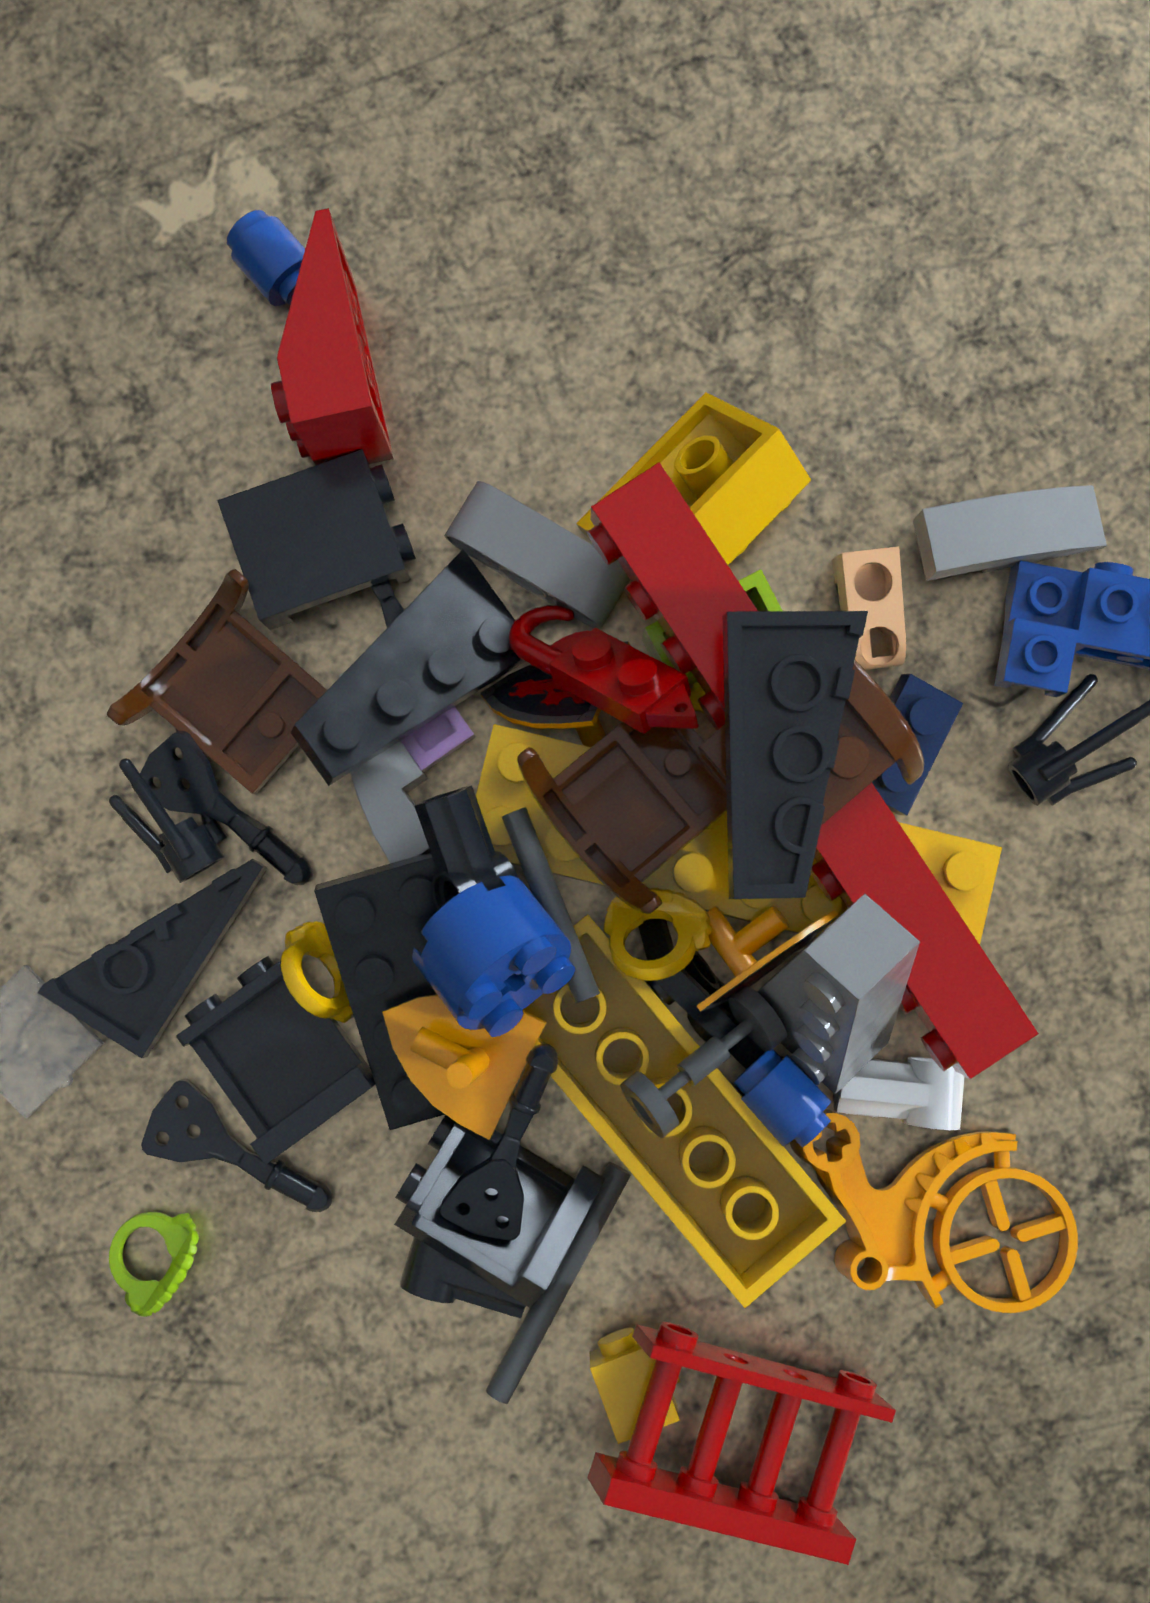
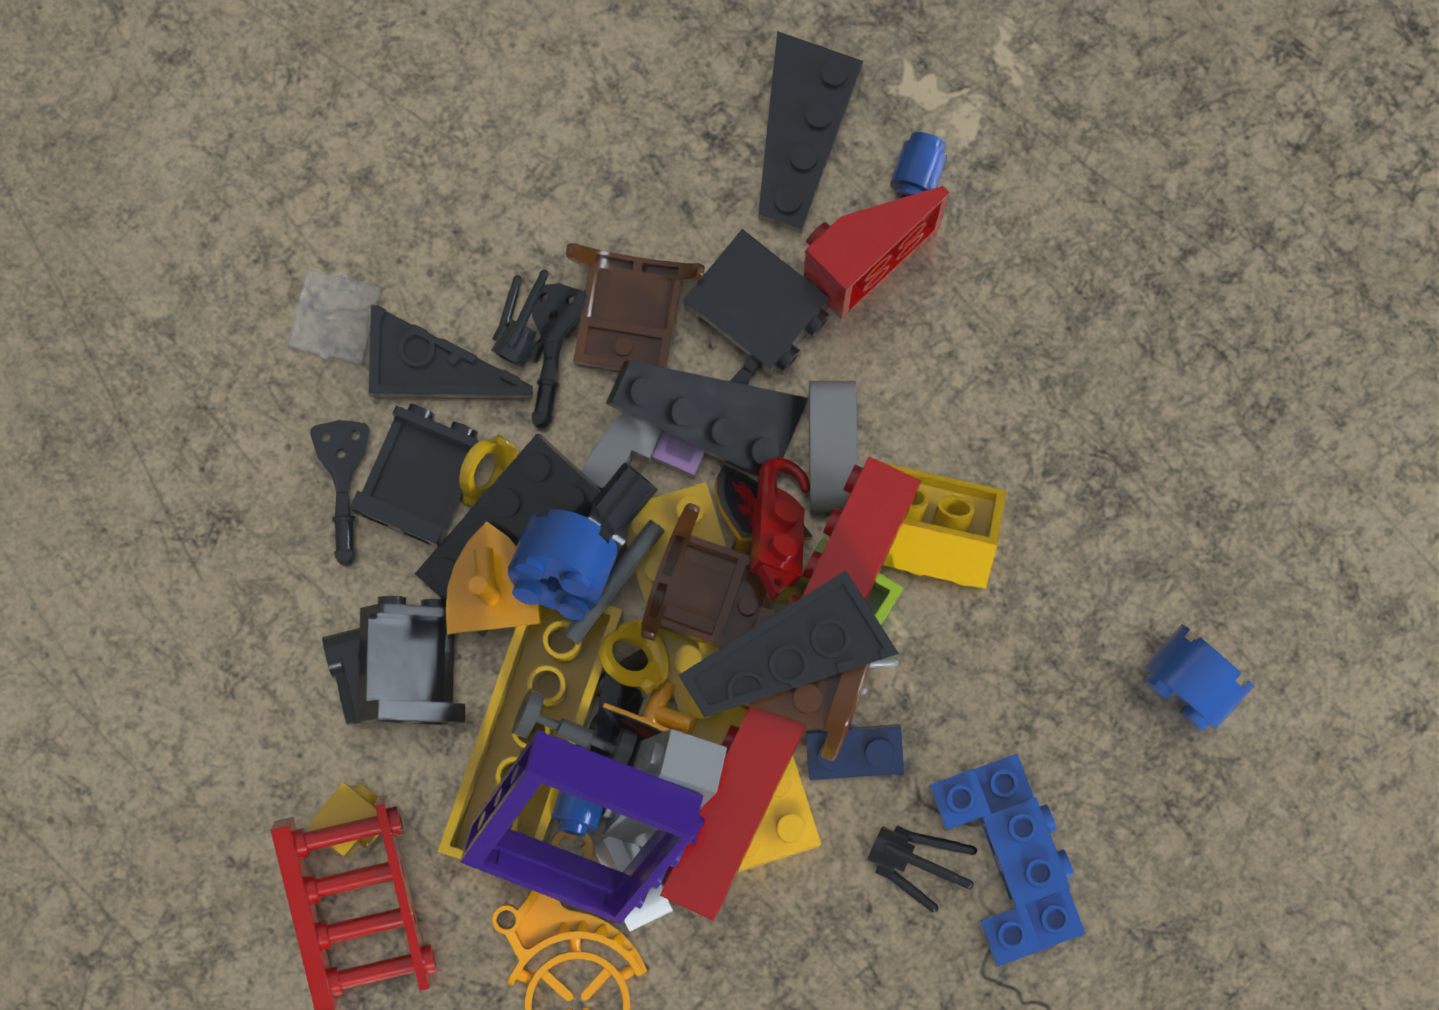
camera: 60 degrees right, 5 degrees down
lime piece [109,1212,199,1317] -> none
black piece [440,1044,558,1241] -> none
dark grey bar [486,1162,631,1404] -> none
light nougat leg [832,546,906,670] -> none
light grey slope [913,485,1107,581] -> none
none -> dark purple window [460,730,705,924]
none -> black wing [758,31,863,234]
none -> blue brick [1143,624,1254,731]

